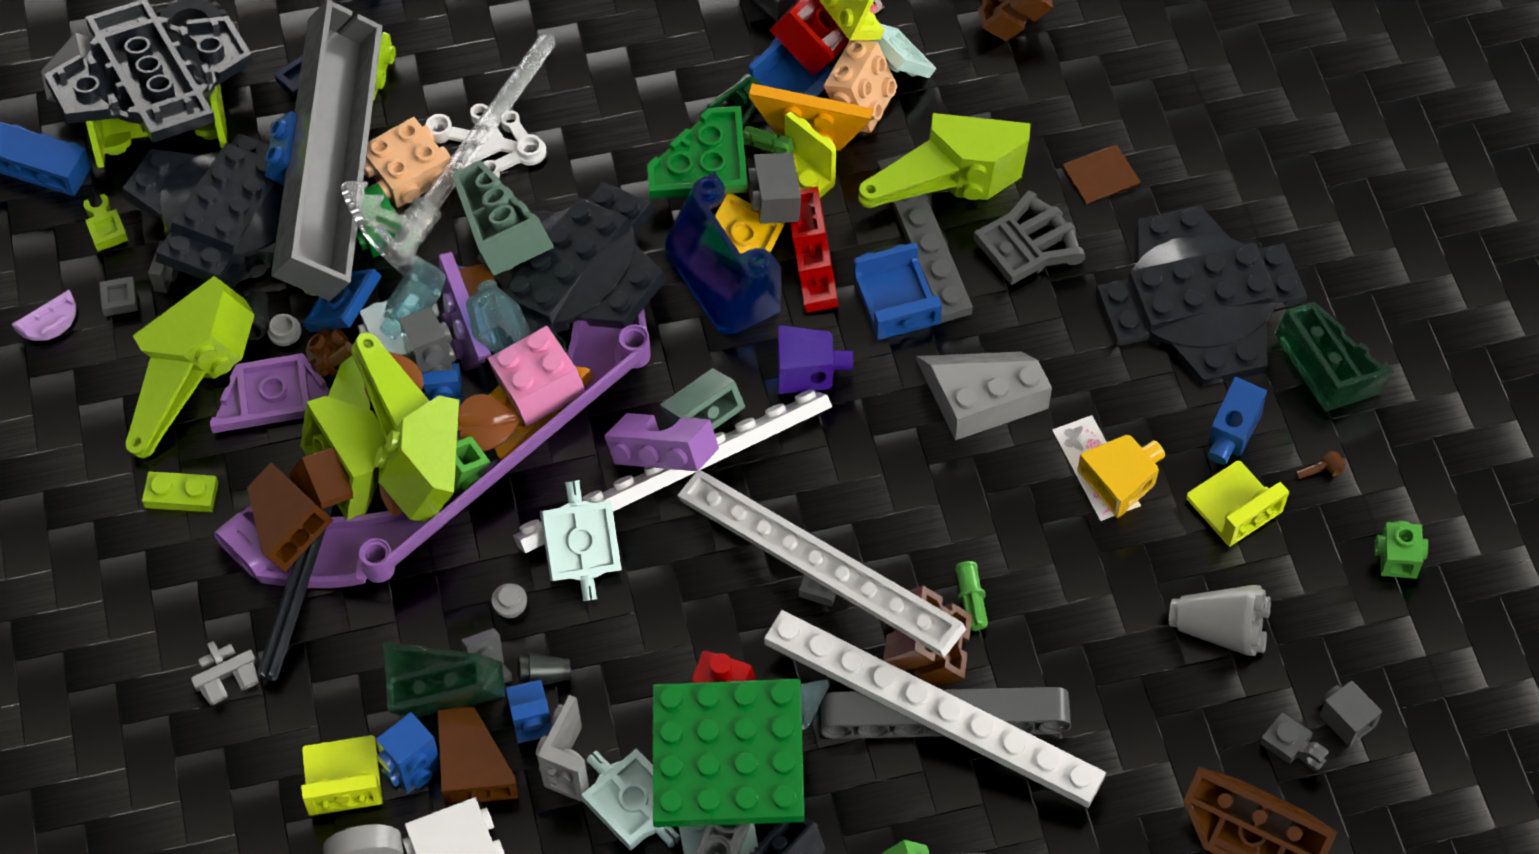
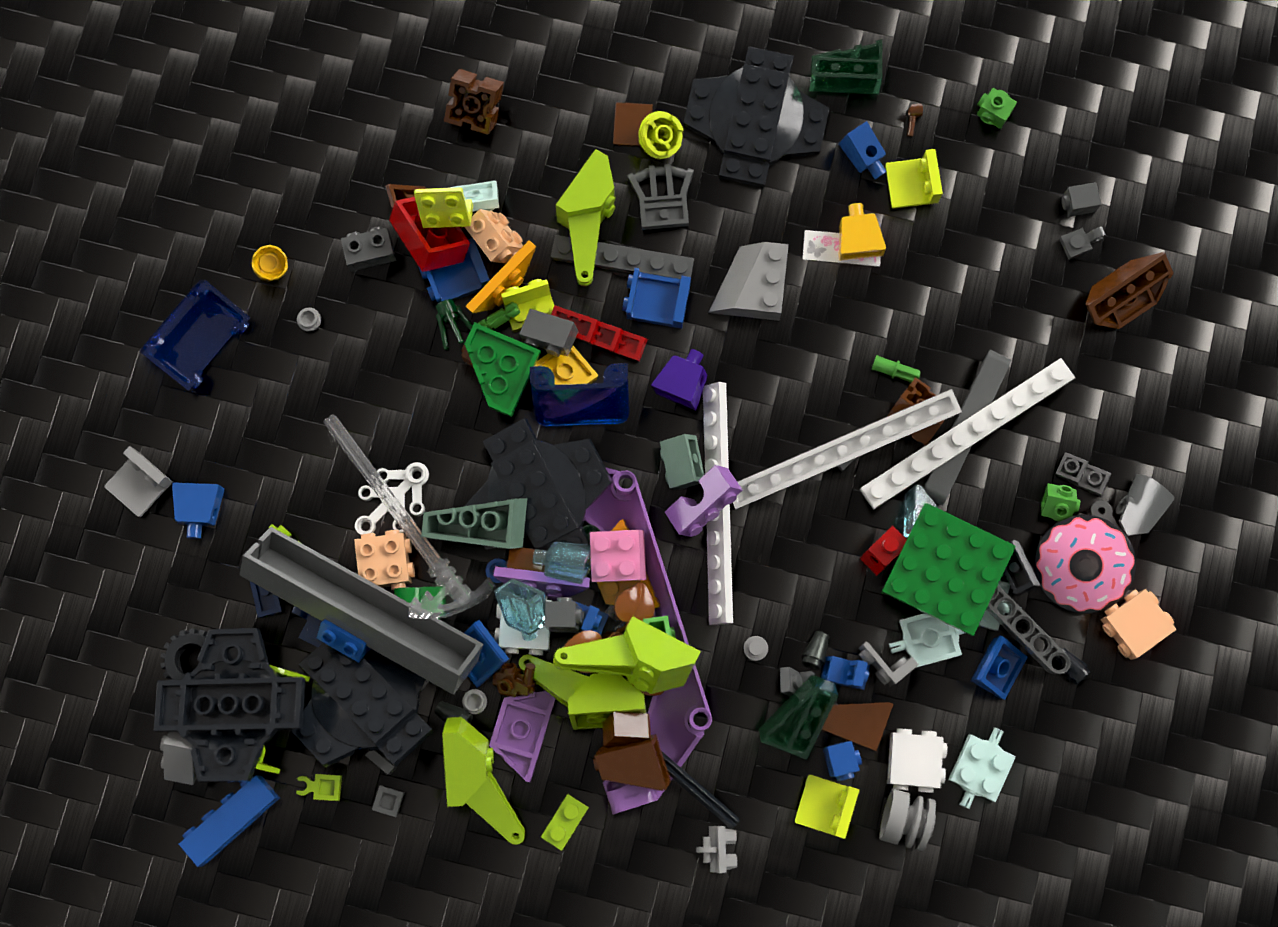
camera: 60 degrees left, 20 degrees up
lavender plate [12,290,76,341] -> none
light aqua plate [540,480,622,601] -> none
light grey cone [1169,585,1271,656] -> none
none -> neon yellow cone [638,111,683,159]

